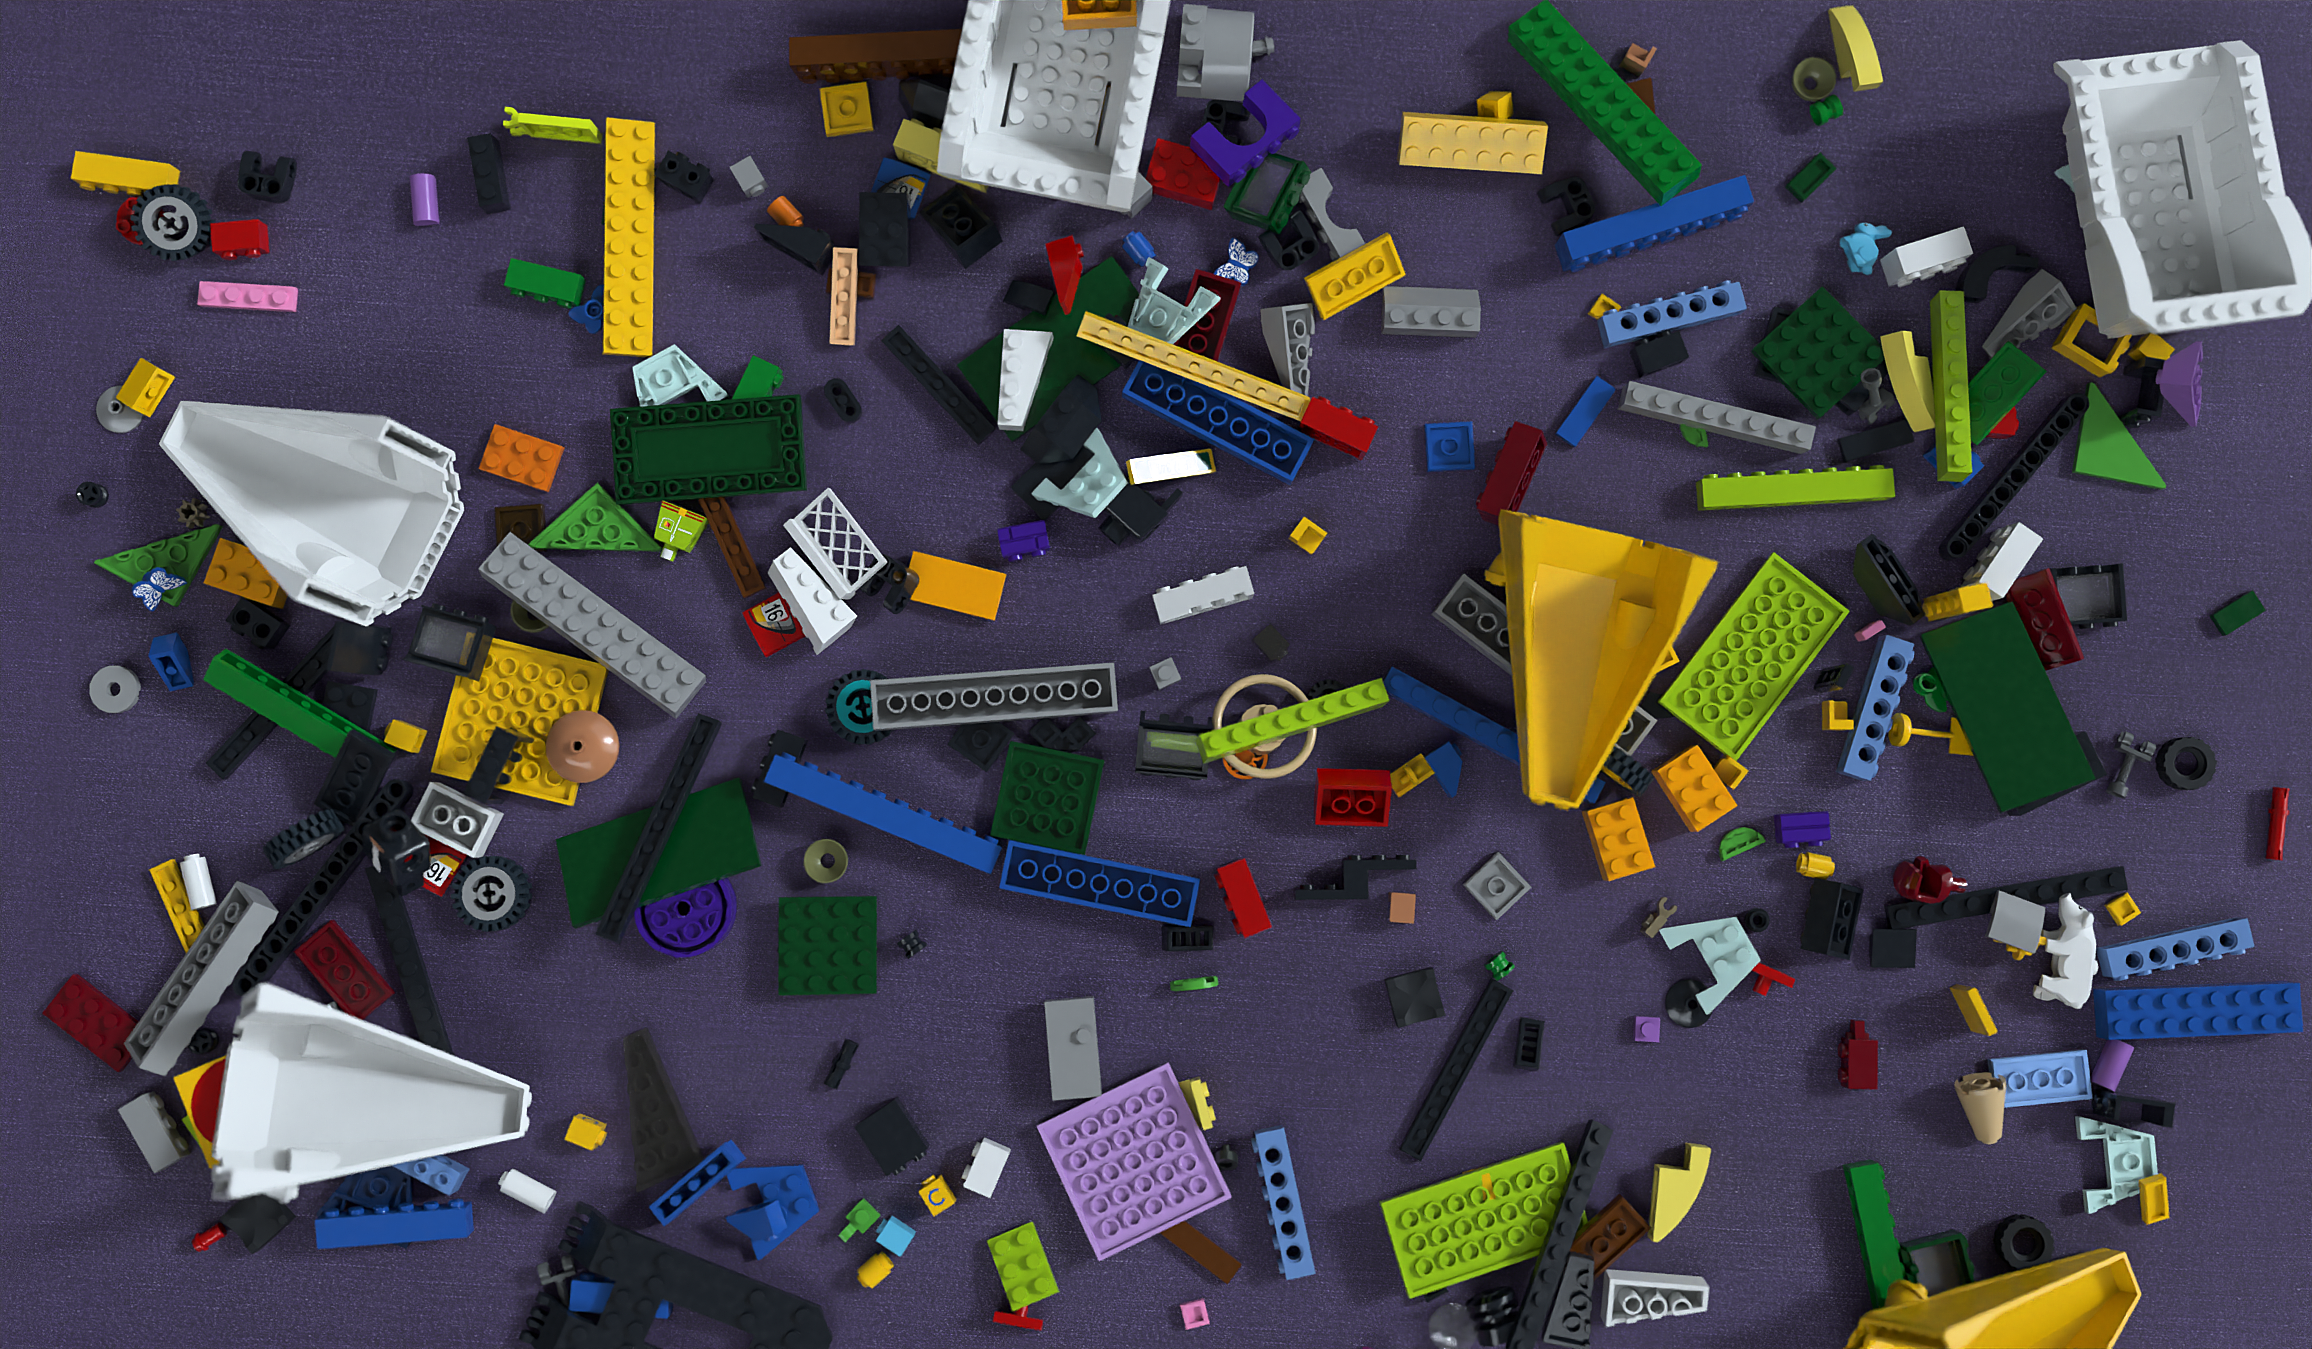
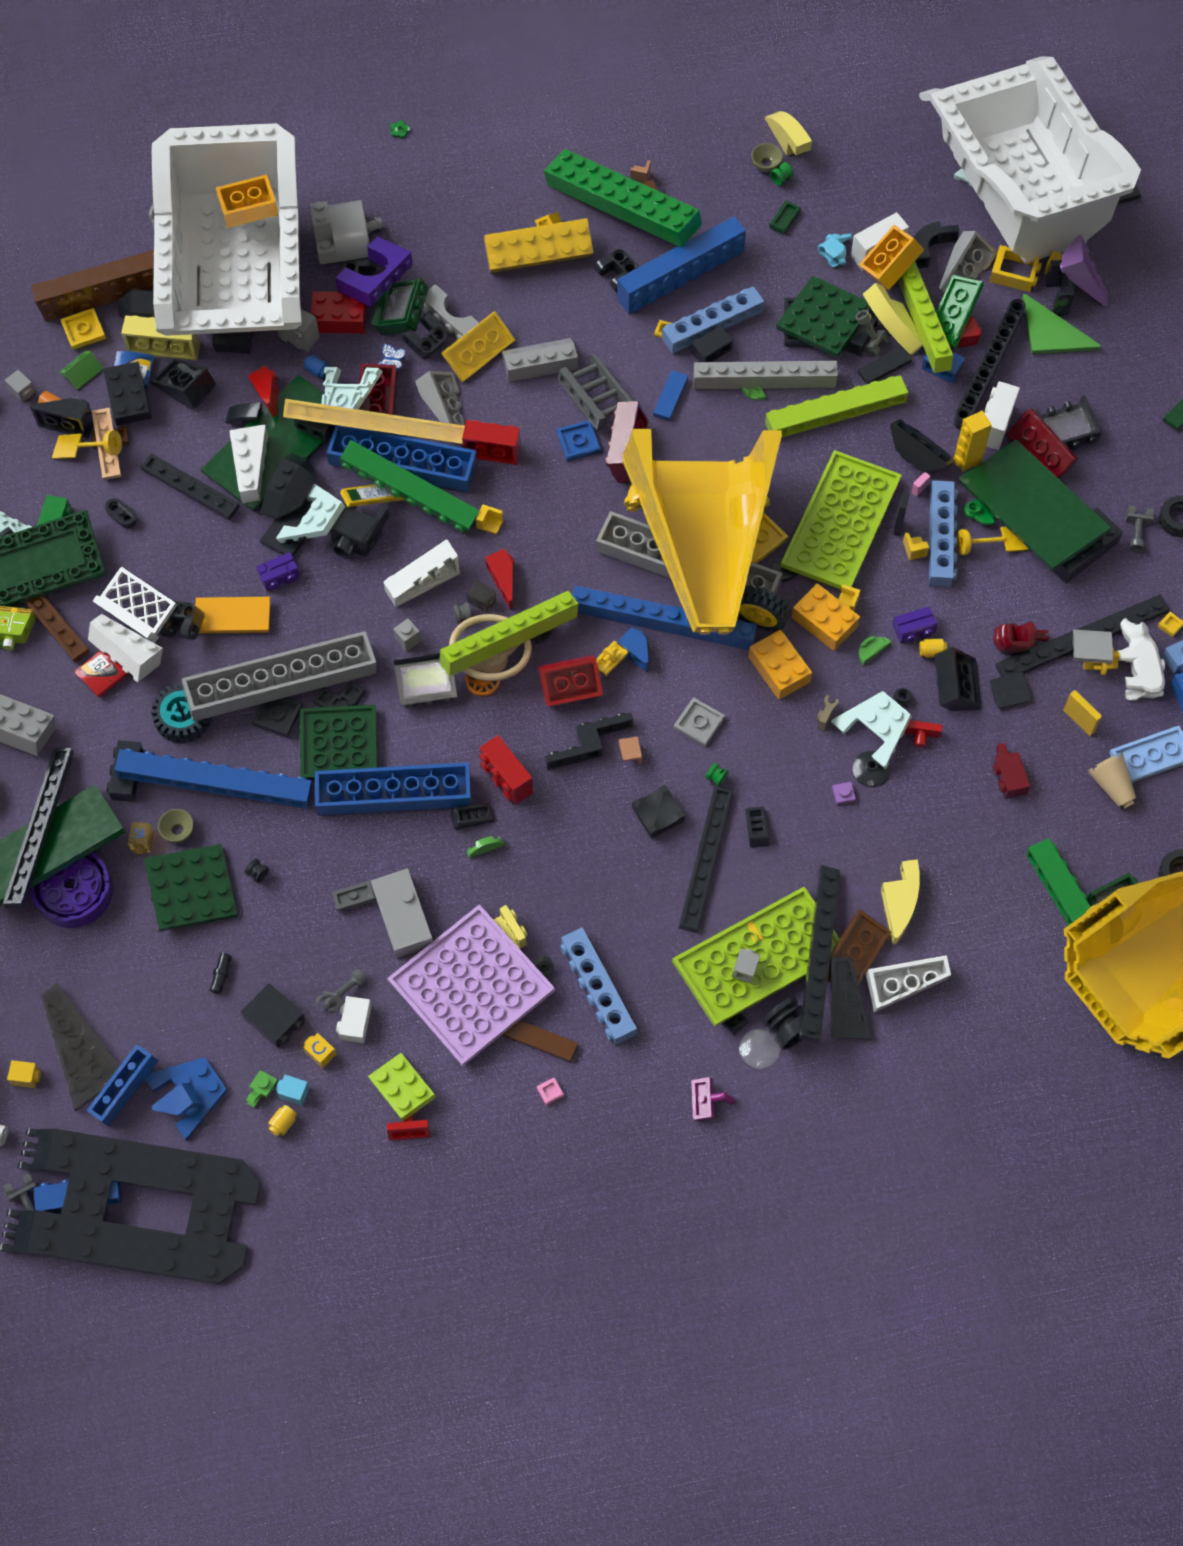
camera: 10 degrees left, 20 degrees down
none -> yellow piece [52,430,122,459]
none -> bright green panel [59,351,103,390]
none -> clear yellow brick [128,822,155,854]
none -> dark grey bar [315,969,367,1011]
none -> dark grey plate [332,881,375,912]
none -> green brick [340,440,479,534]
none -> dark grey wheel [453,602,471,623]
none -> red slope [485,549,515,609]
none -> dark grey fence [557,354,633,431]
none -> light grey brick [731,949,760,983]
none -> light orange brick [859,225,924,291]

